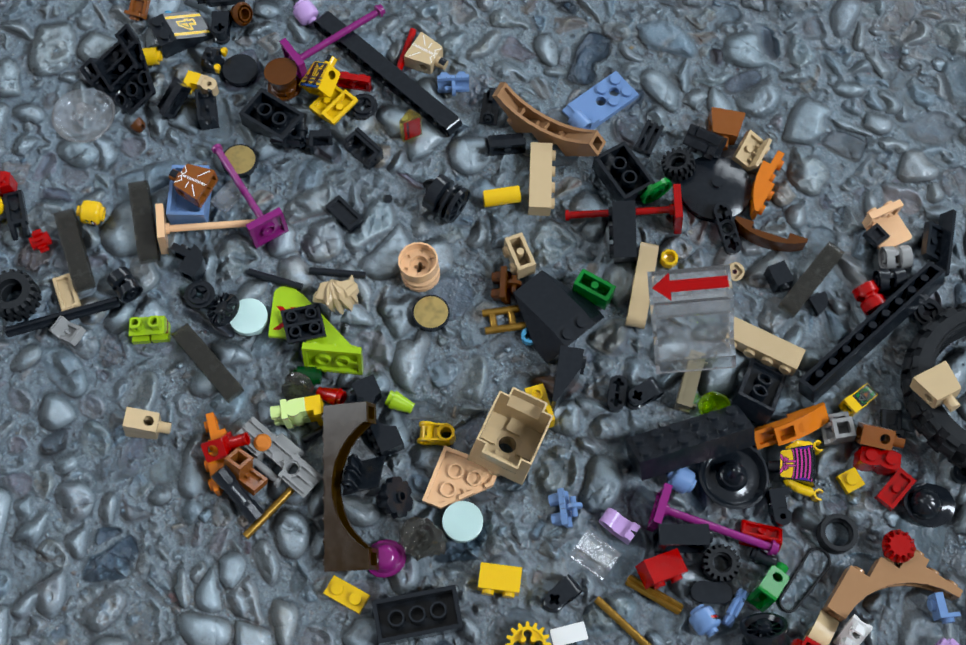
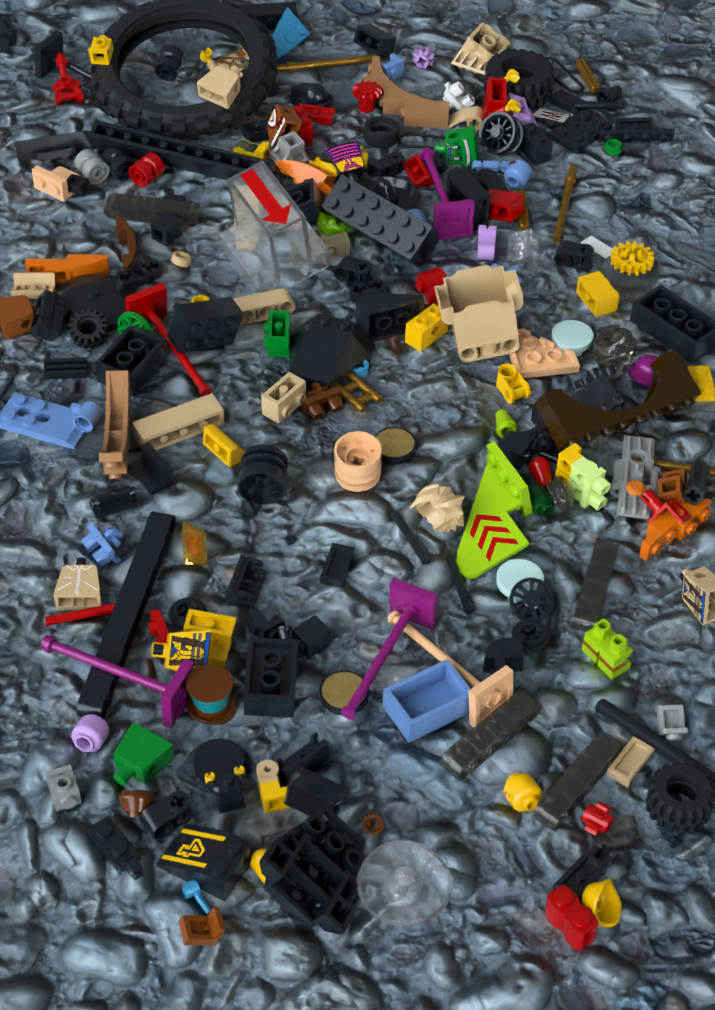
camera: 120 degrees left, 20 degrees down
black wheel [107,267,143,303] -> none
dark orange torso [169,164,218,208] -> none
black slope [280,303,326,345] -> none
yellow plate [836,467,865,495] -> none
none -> green torso [113,722,174,786]
none -> black brick [293,615,331,659]
none -> red brick [415,267,447,306]

